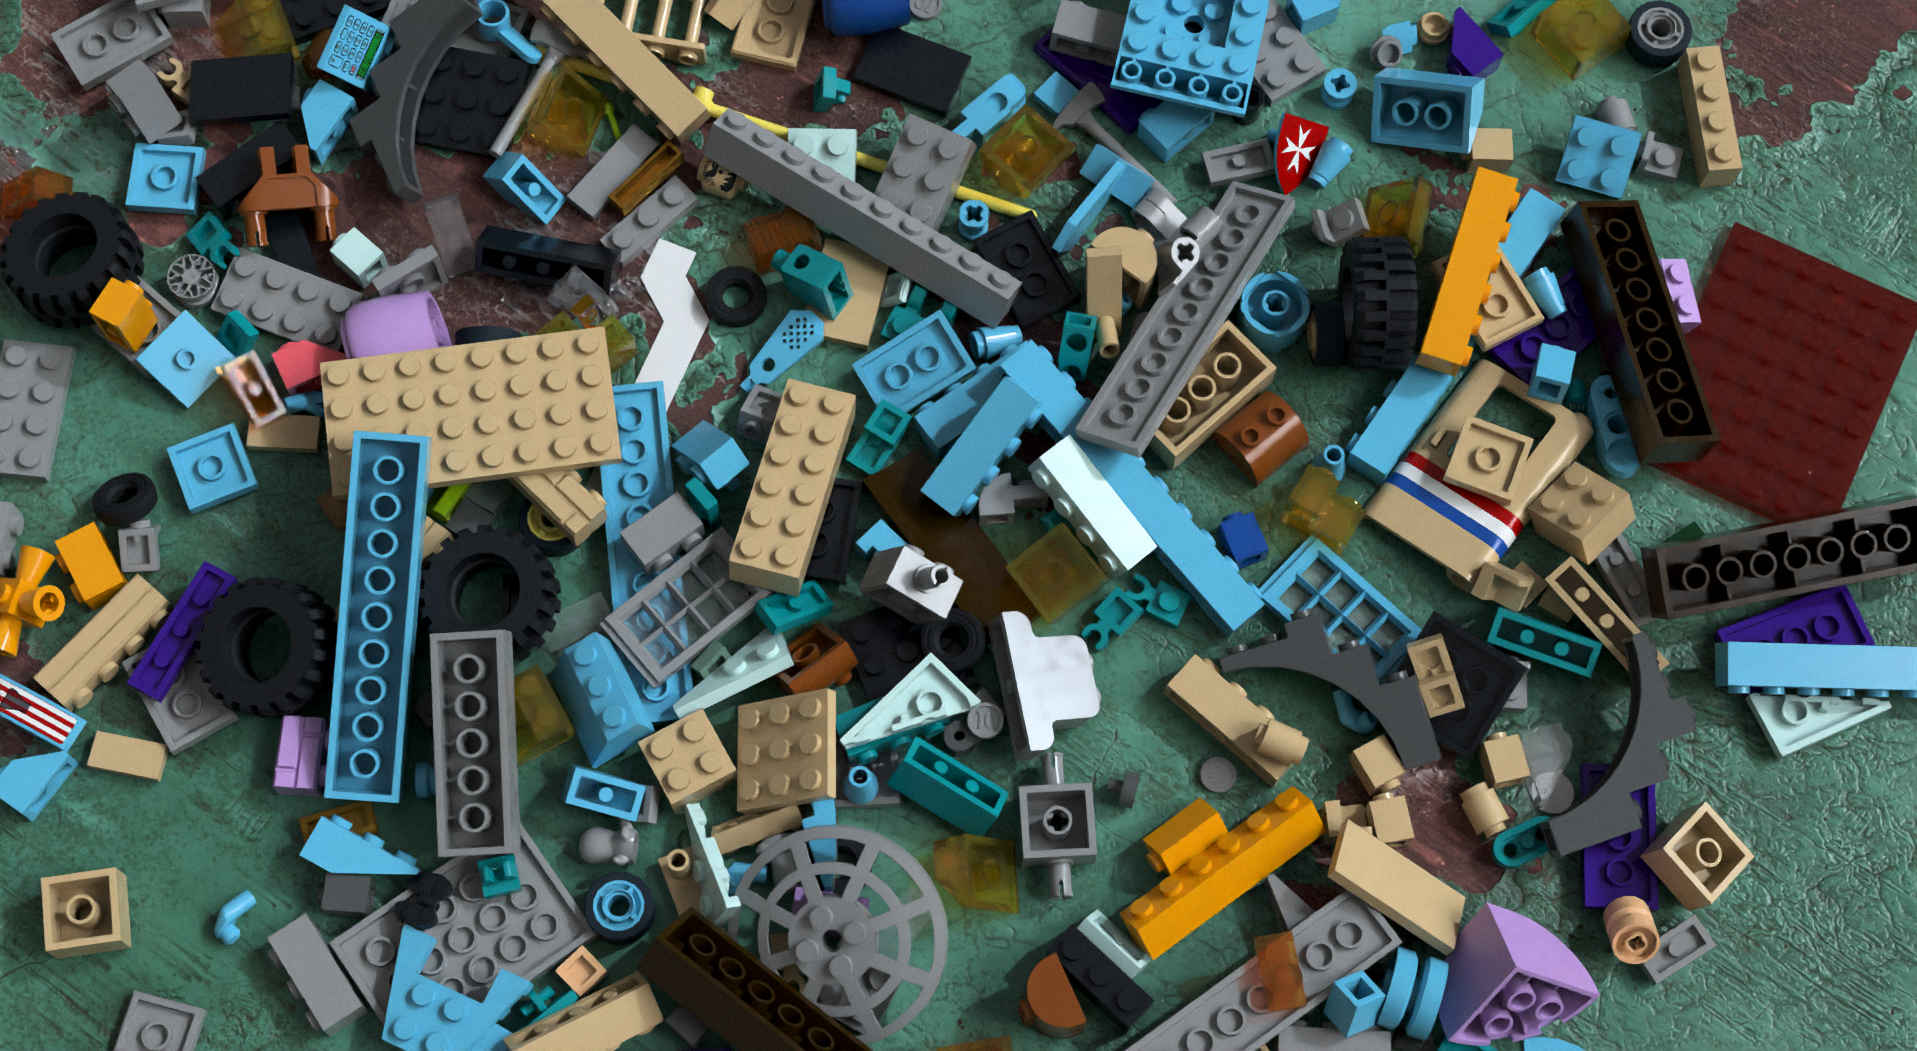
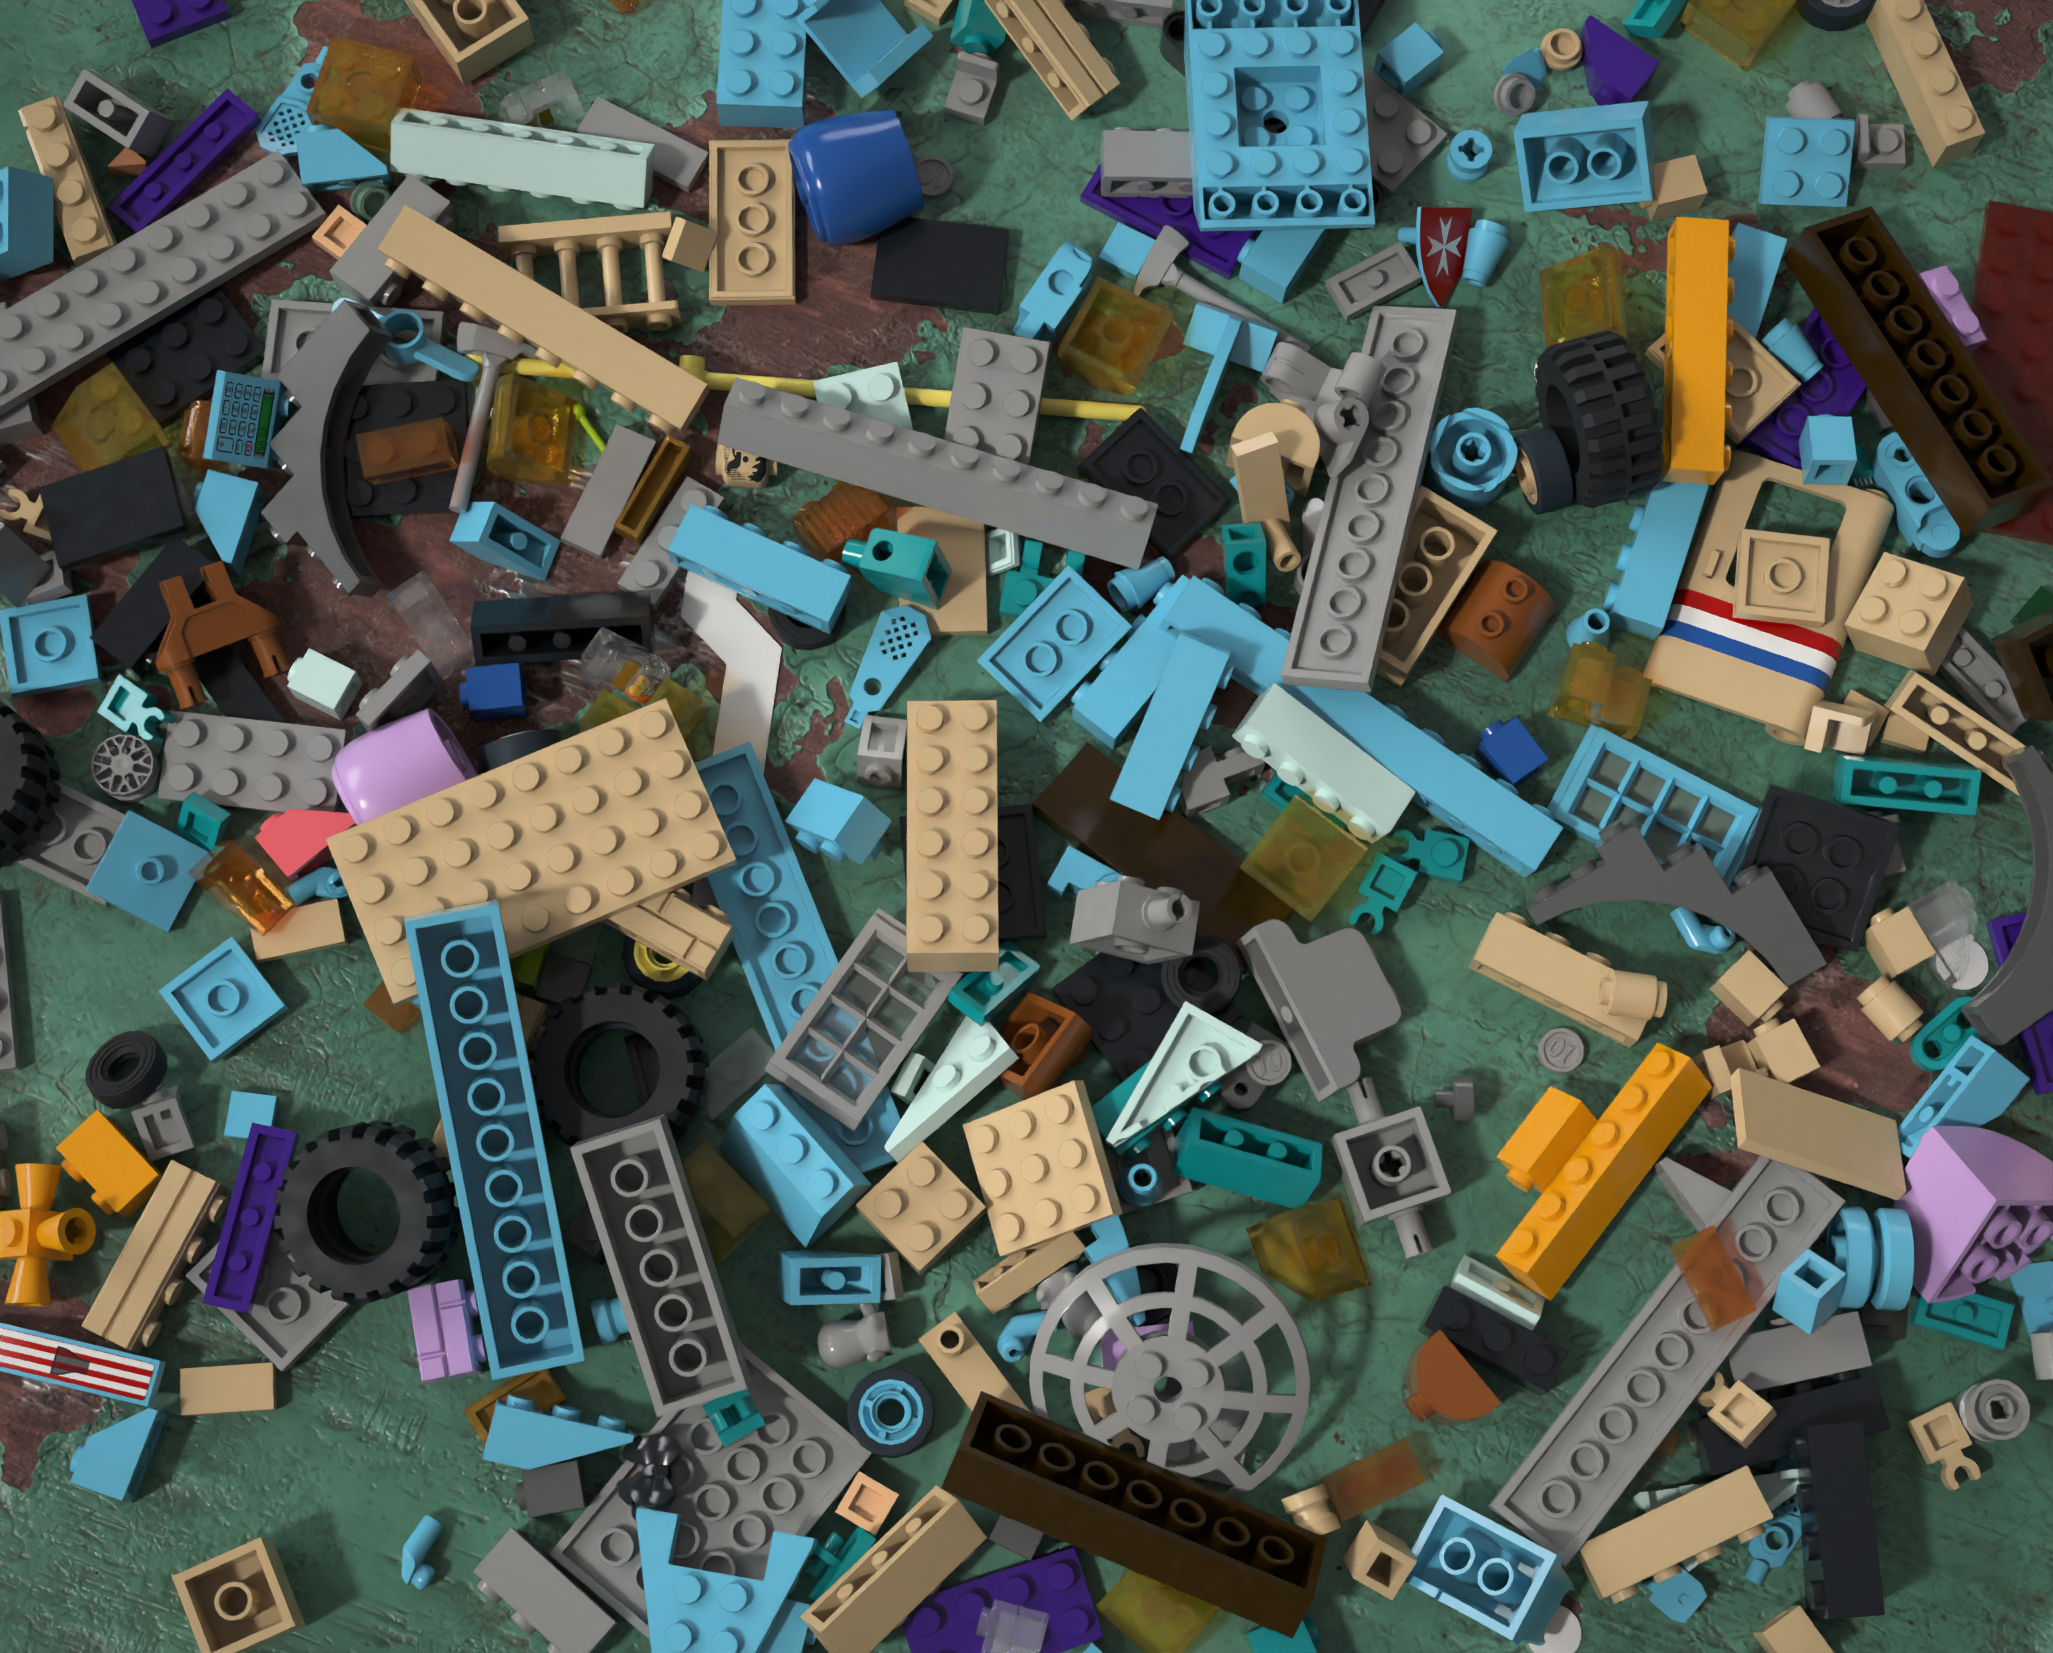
camera: 15 degrees left, 5 degrees up
light orange brick [89,277,158,354] -> none
light grey brick [620,491,705,576] -> none
light aqua wing [684,803,741,928] -> none
teal plate [685,477,721,532] -> none
teal tile [813,66,851,113] -> none
teal slope [846,398,912,476] -> none
medium azure bush [958,200,989,241] -> none
light grey bracket [1311,197,1370,248] -> none
tan slope [1407,633,1465,718] -> none
none -> medium azure tile [224,1091,280,1140]
none -> clear orange brick [356,417,460,485]
none -> blue brick [459,662,528,722]
none -> medium azure brick [668,504,852,634]
none -> medium azure slope [1897,1035,2030,1159]

